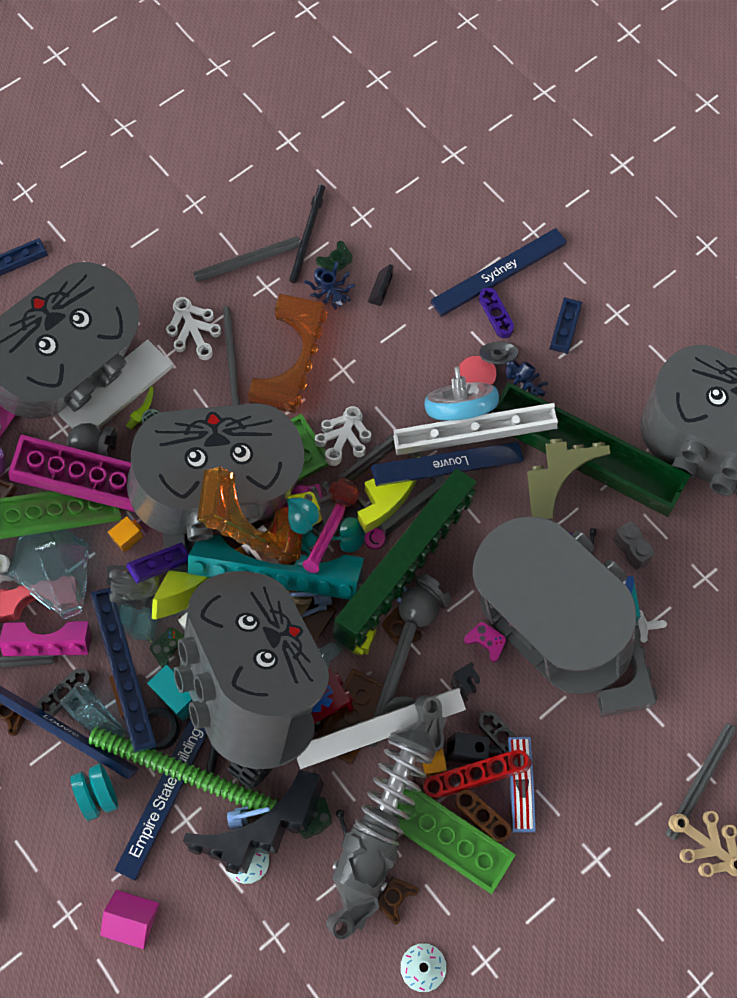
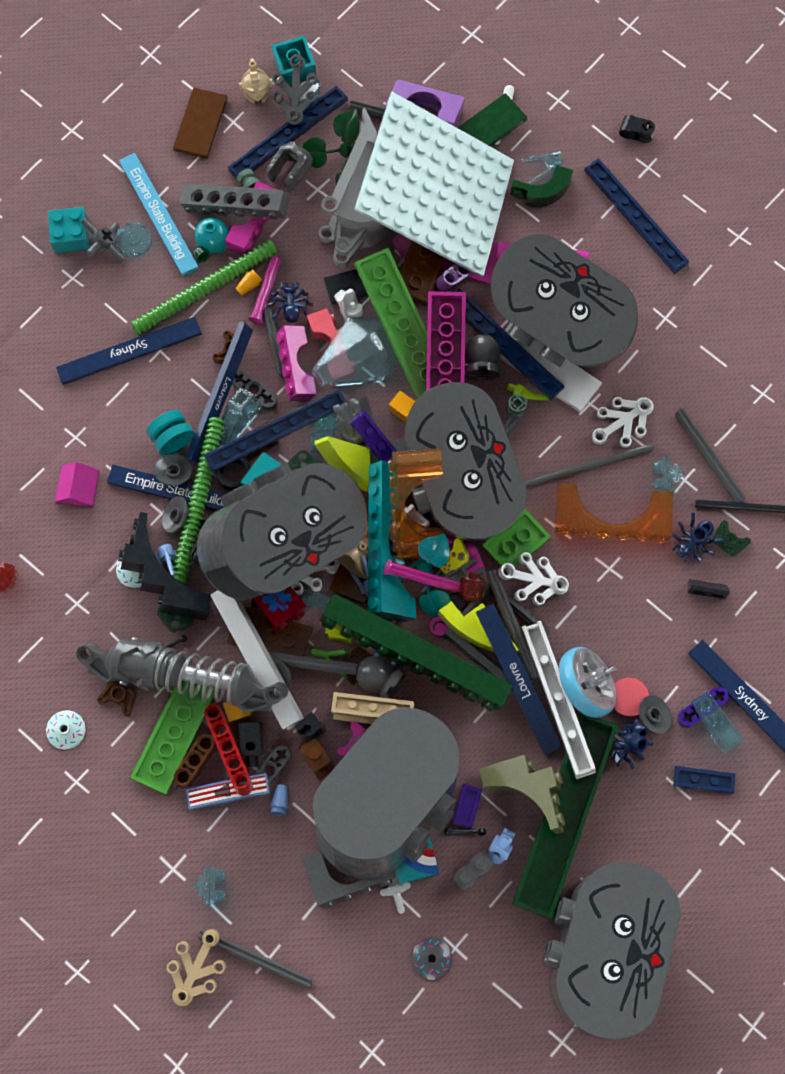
camera: 80 degrees right, 5 degrees up
none -> dark grey dish [154,454,192,486]
none -> dark grey dish [162,496,188,533]
none -> clear light blue hips [192,866,225,905]
none -> medium blue cone [269,785,289,816]
none -> reddish brown torso [299,738,334,781]
none -> bright green plant [311,648,350,679]
none -> tan fence [331,692,414,725]
none -> dark grey dish [411,938,452,980]
none -> dark blue tile [456,288,565,400]
none -> dark grey axle [486,570,539,680]
none -> light blue hips [488,828,515,864]
none -> clear light blue hips [652,456,685,494]
none -> clear light blue slope [691,690,744,754]

